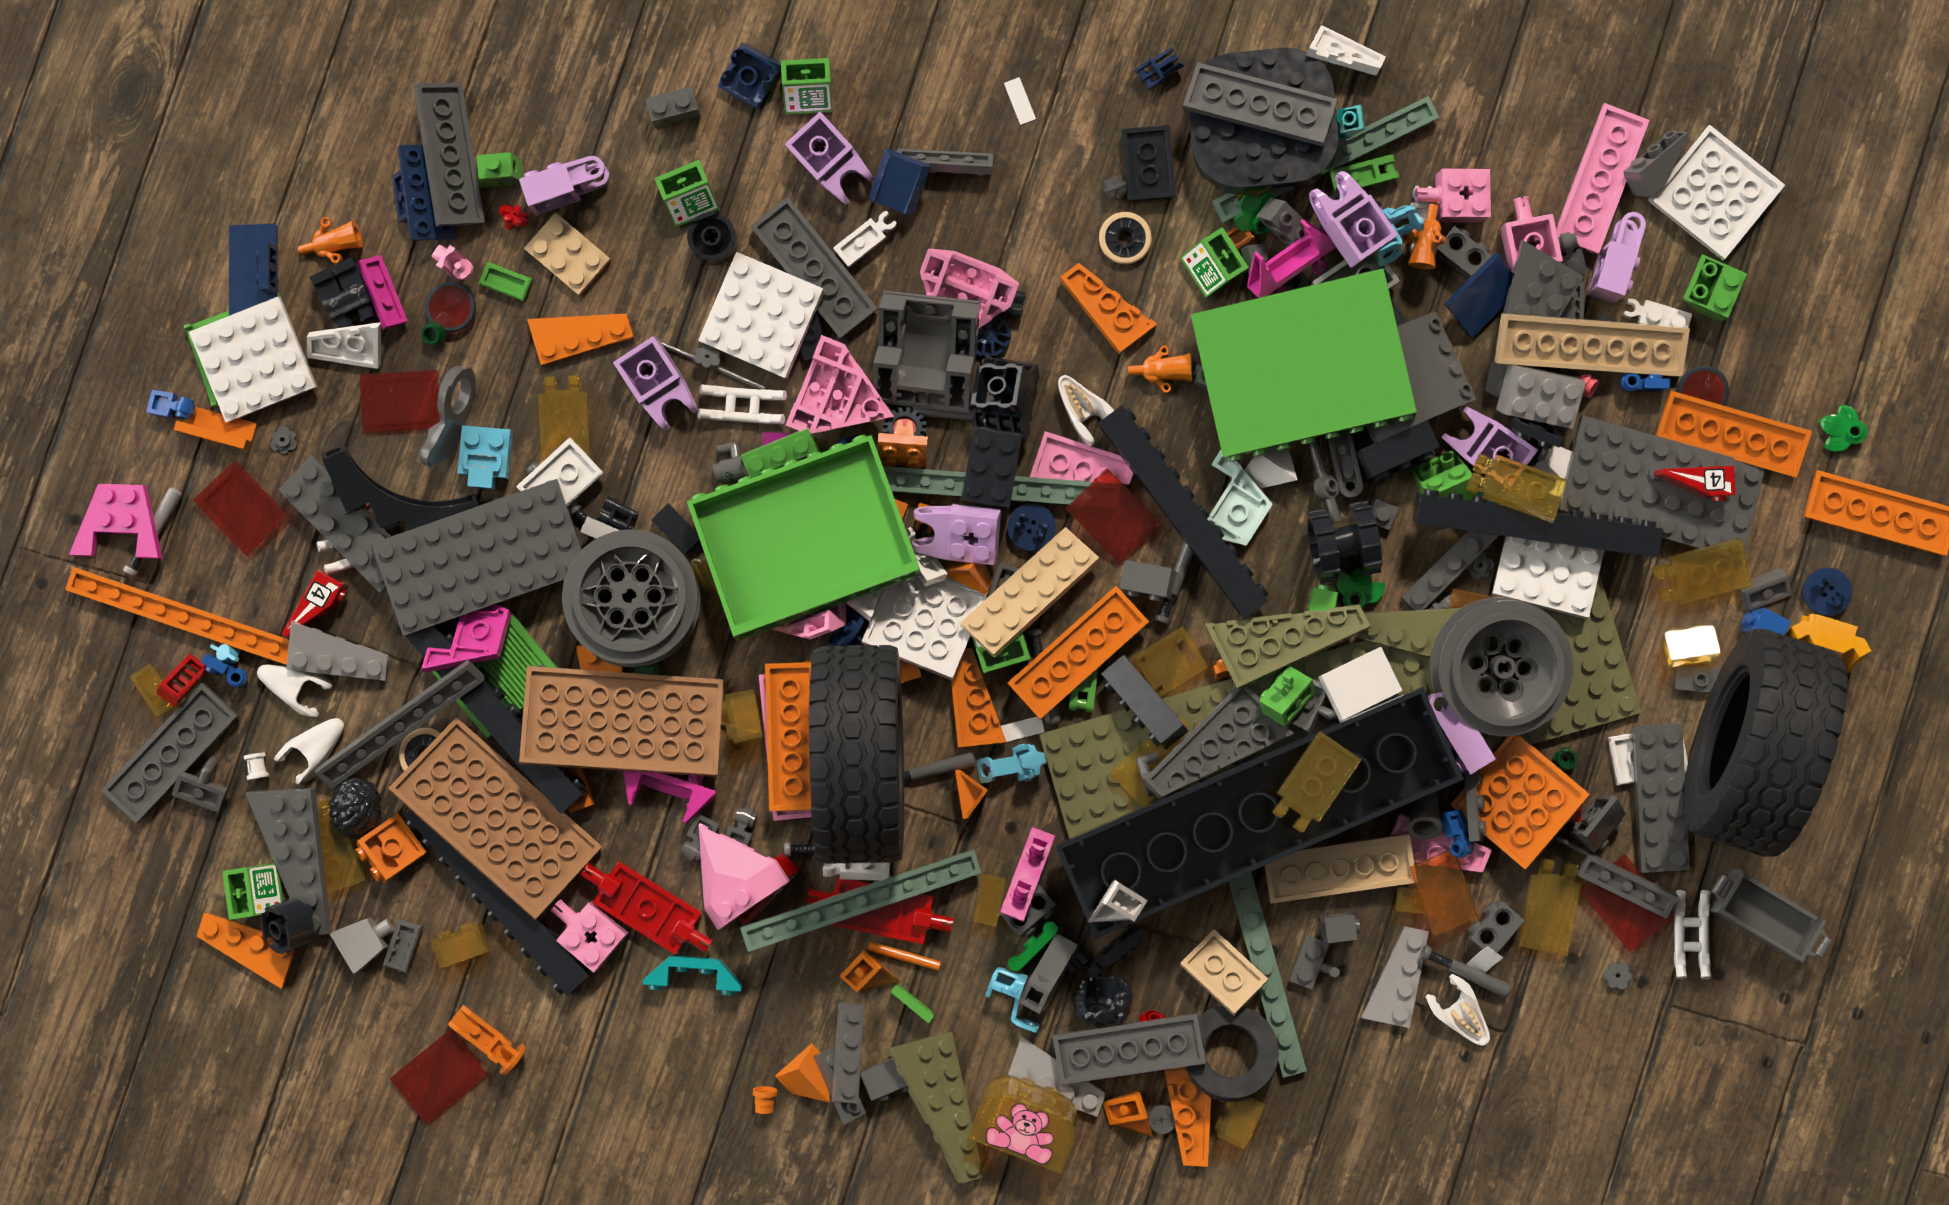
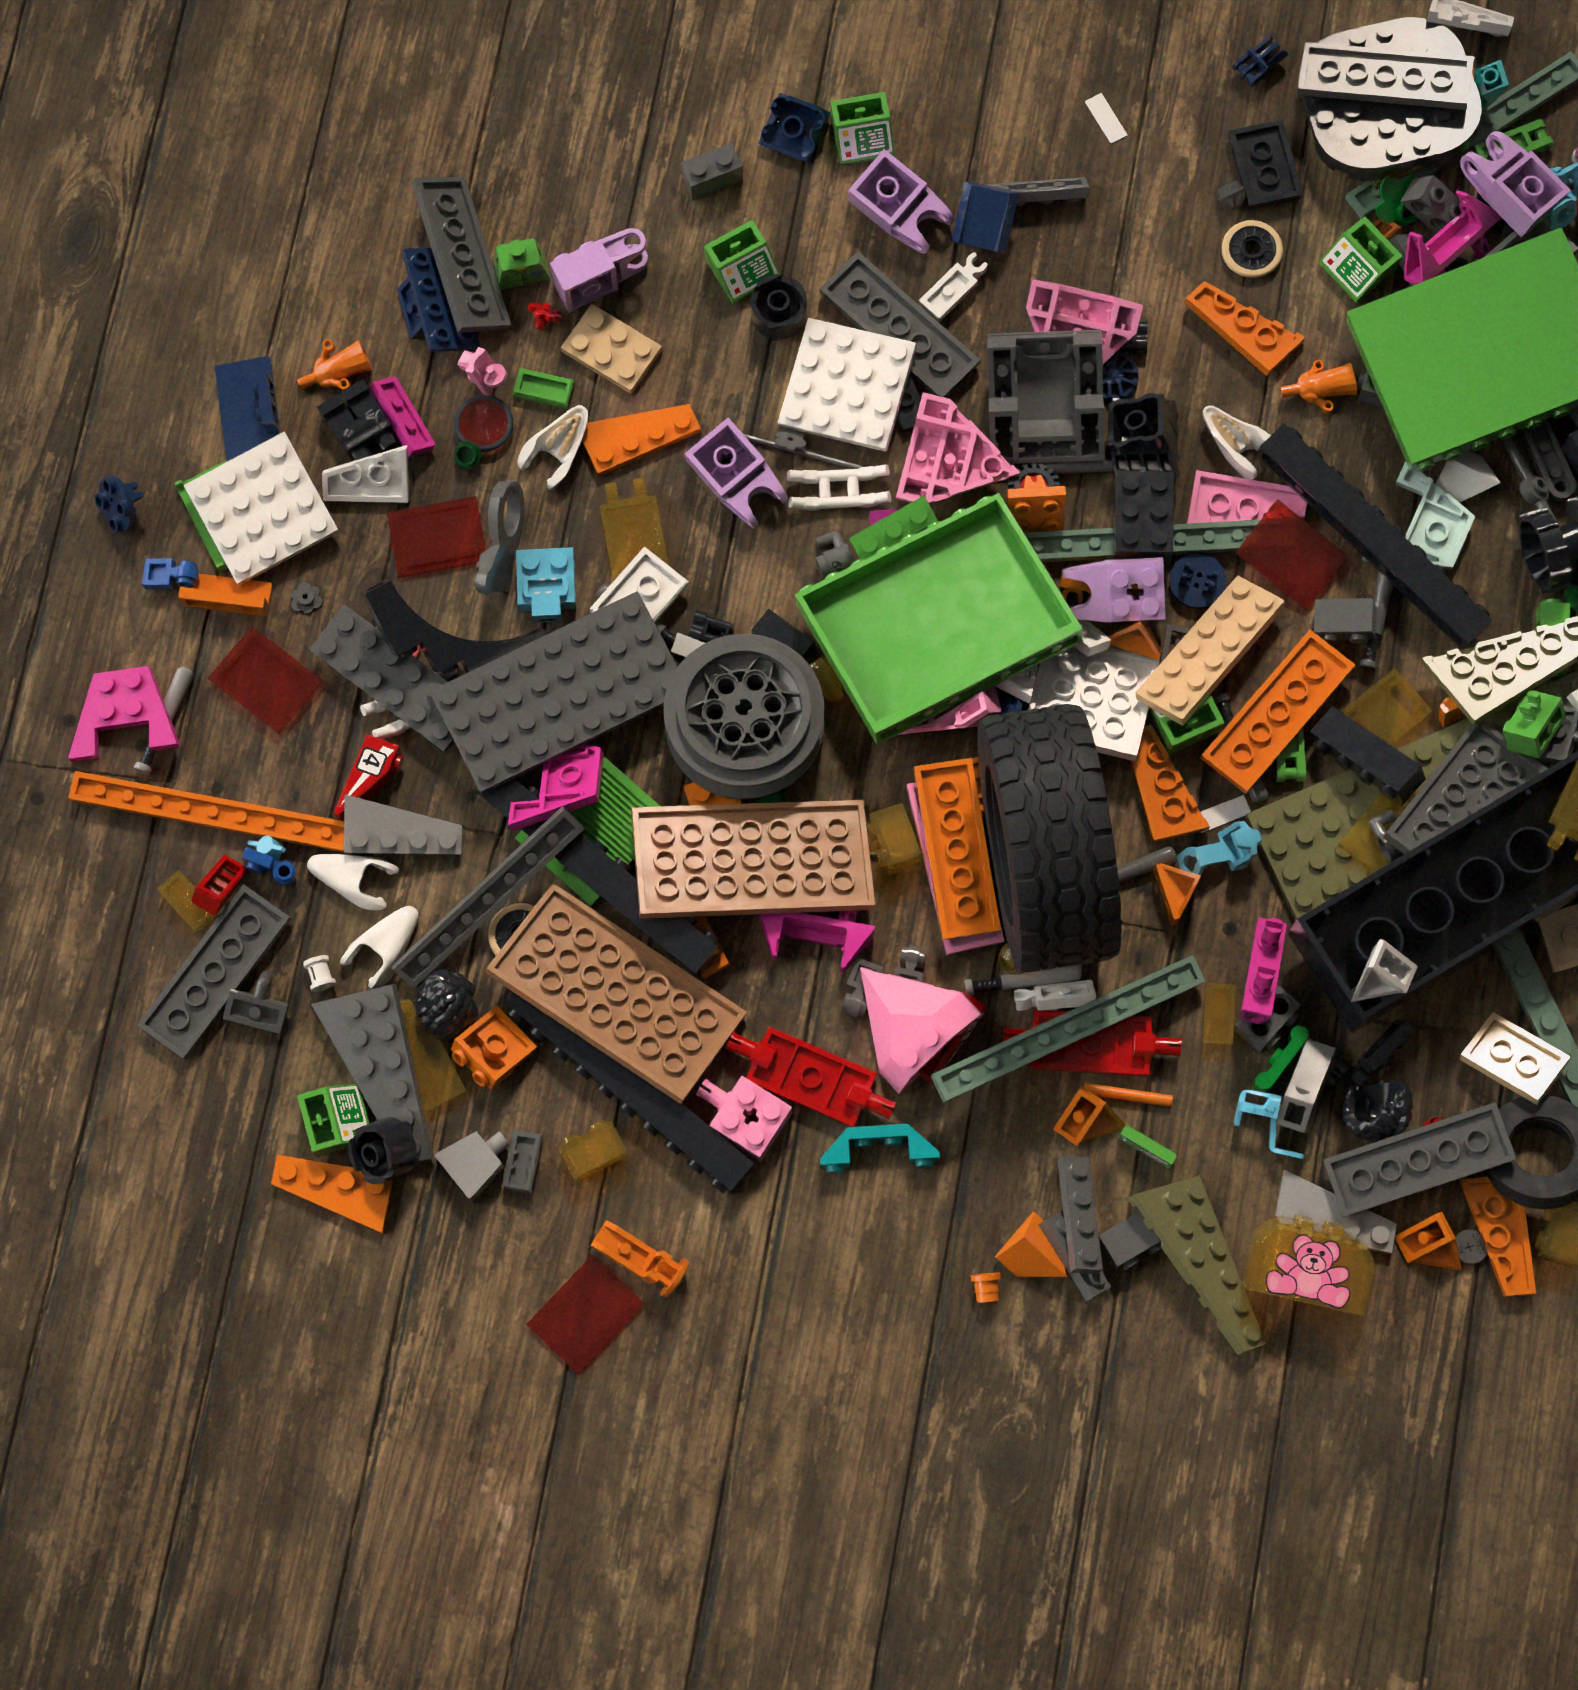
camera: 10 degrees left, 10 degrees down
none -> dark blue plate [94,476,144,533]
none -> white animal [518,405,588,491]

